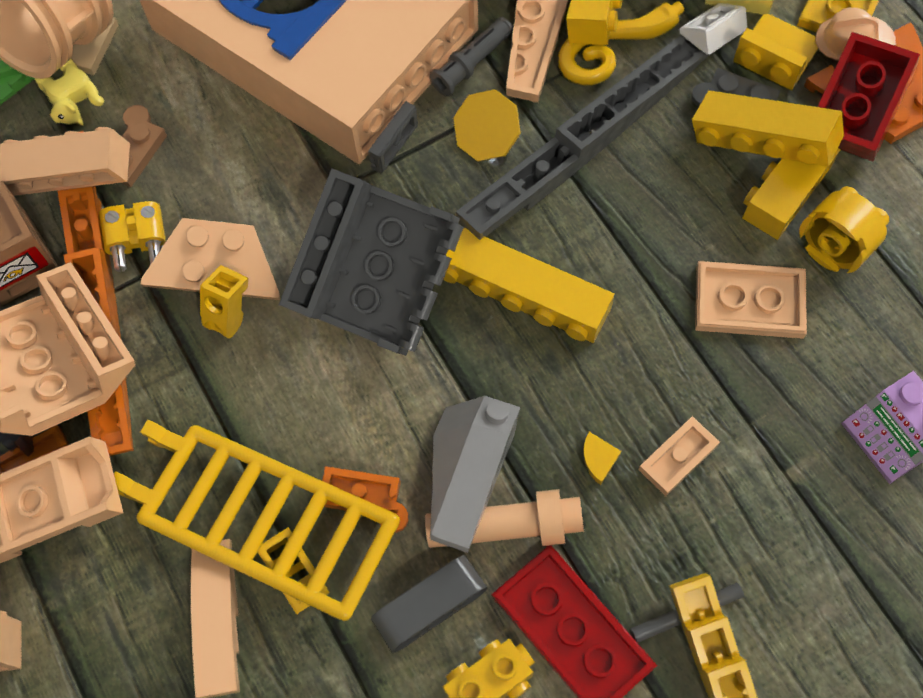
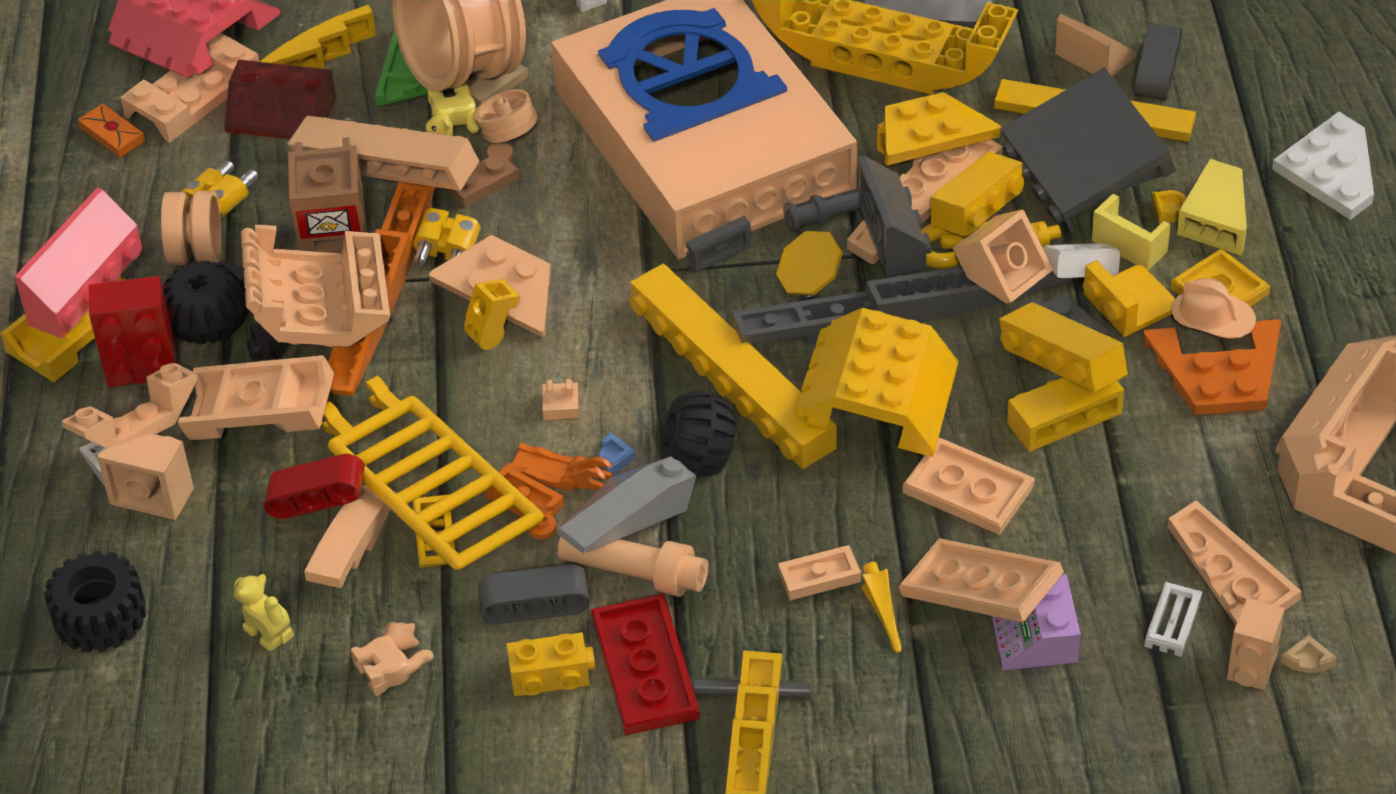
camera: 25 degrees right, 20 degrees down
dark grey slope [279,168,464,356] -> none
yellow tile [583,432,621,485] -> none
yellow brick [799,186,889,273] -> none
red brick [818,32,920,162] -> none
none -> red beam [263,454,365,519]
none -> light nougat wheel [474,89,538,143]
none -> orange arm [508,442,613,492]
none -> light nougat tile [542,379,579,420]
none -> medium blue tile [599,432,635,476]
none -> black wheel [660,391,736,478]
none -> yellow slope [795,308,959,457]
none -> dark grey slope [858,156,931,277]
none -> yellow piece [861,562,902,653]
none -> light nougat tile [898,538,1064,622]
none -> light nougat slope [953,209,1053,304]

